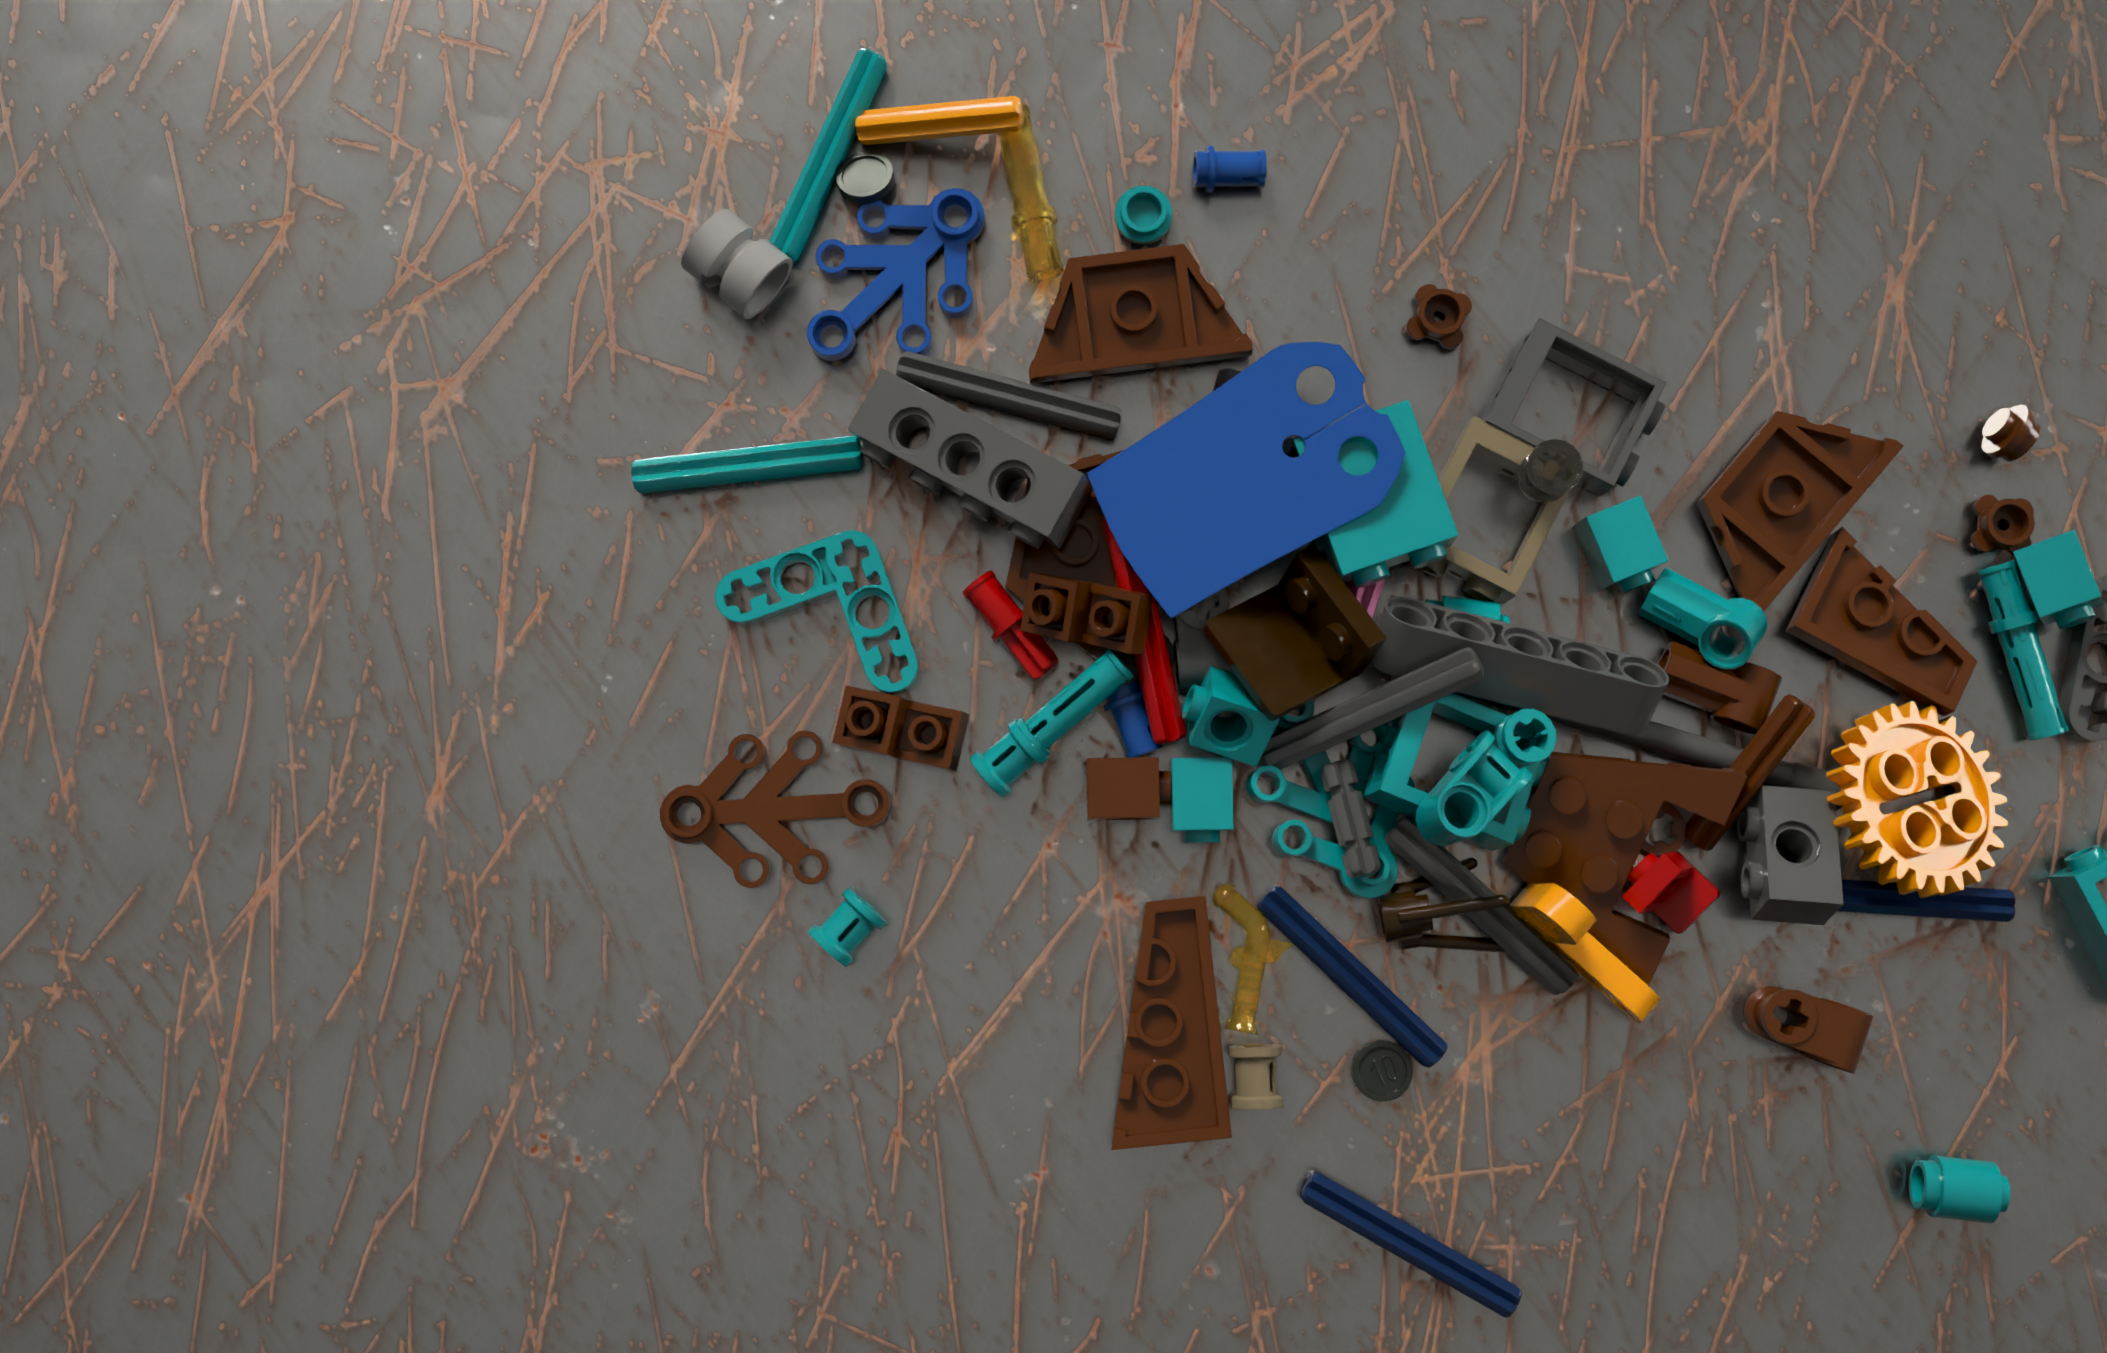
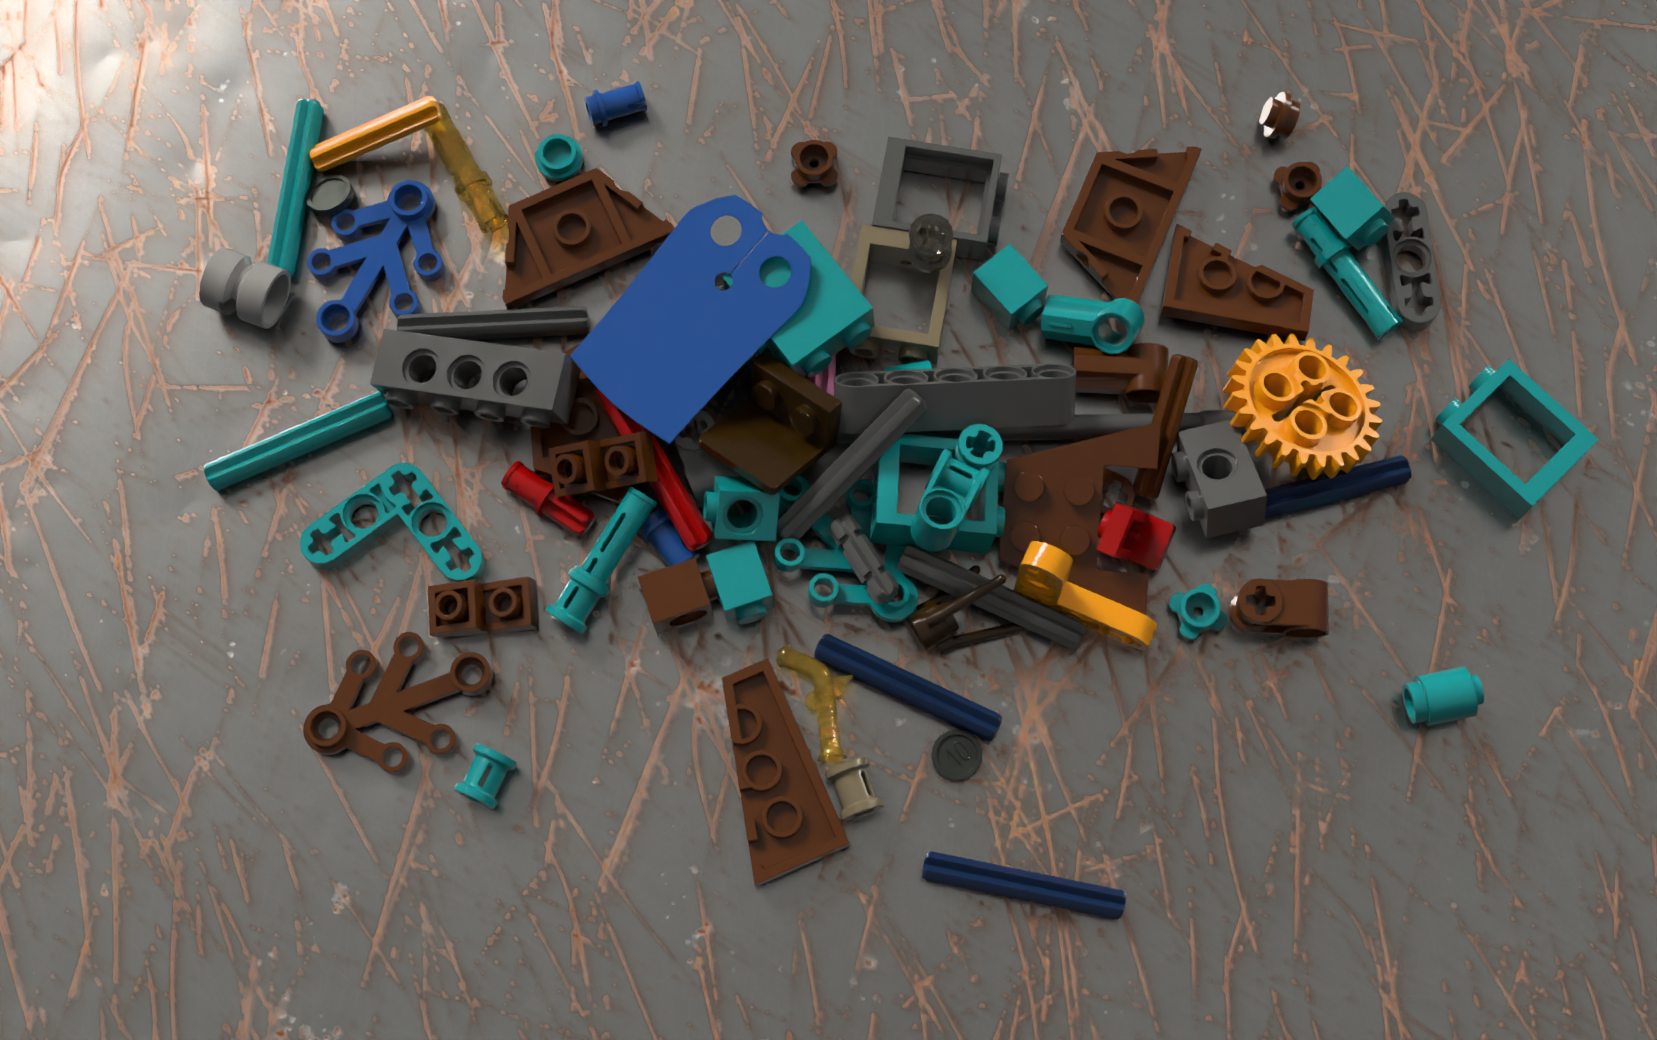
camera: 20 degrees left, 10 degrees down
none -> teal plate [1169,583,1227,640]

